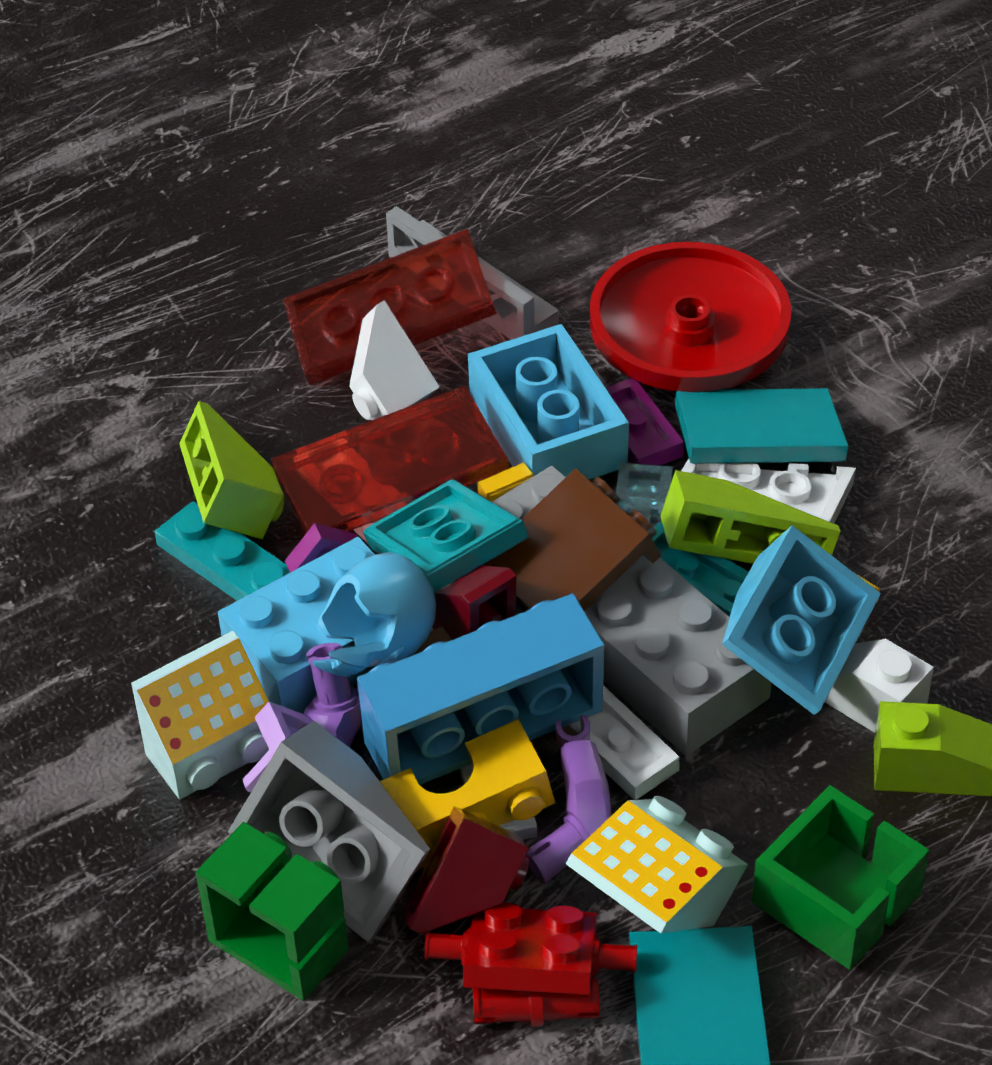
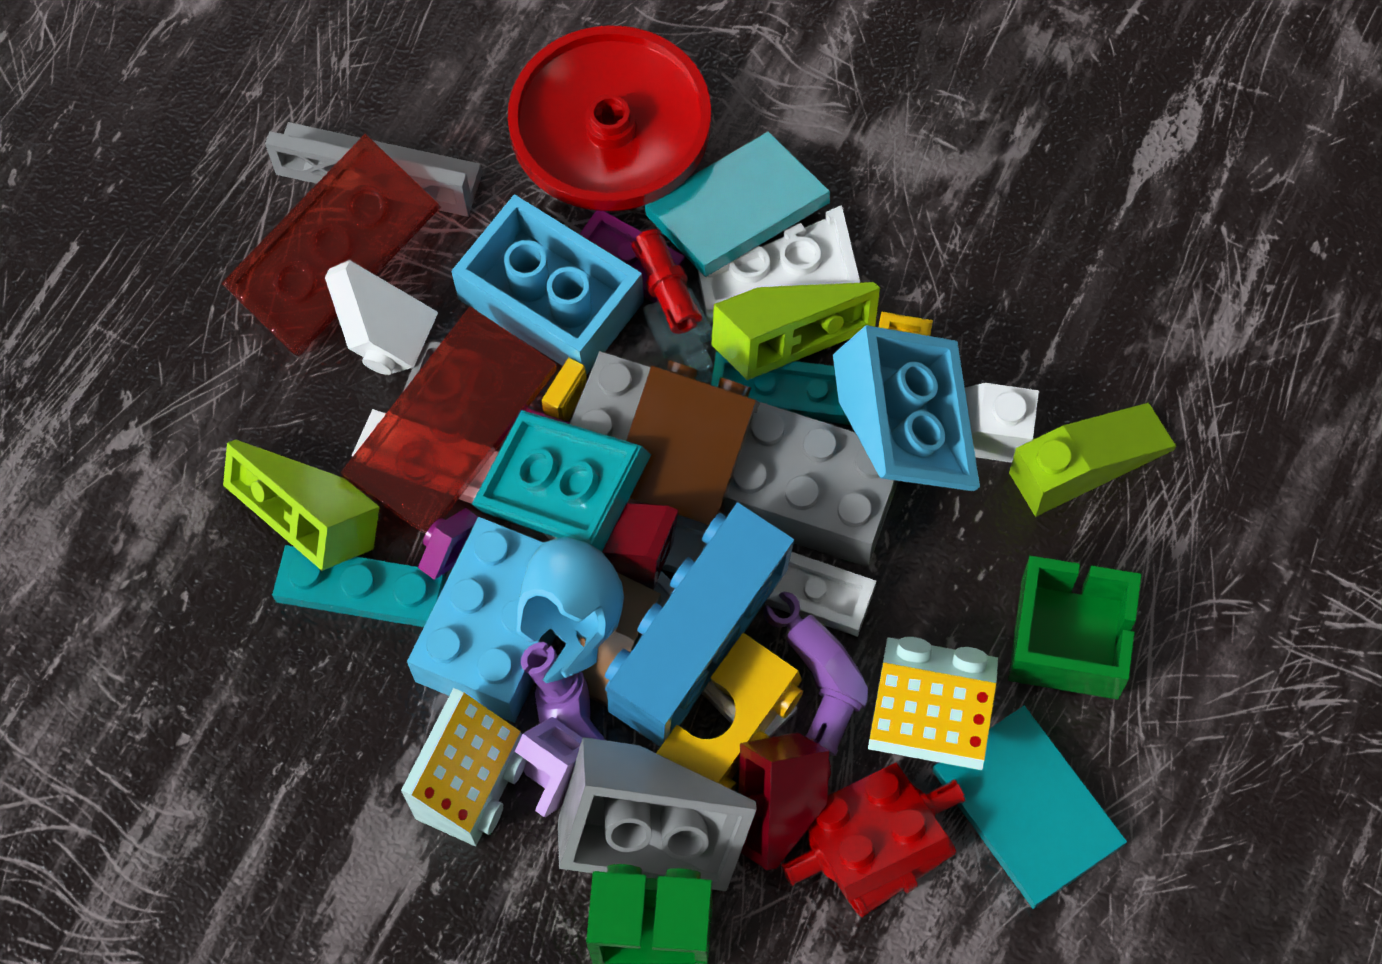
camera: 30 degrees left, 20 degrees up
none -> red pin [631,229,702,334]

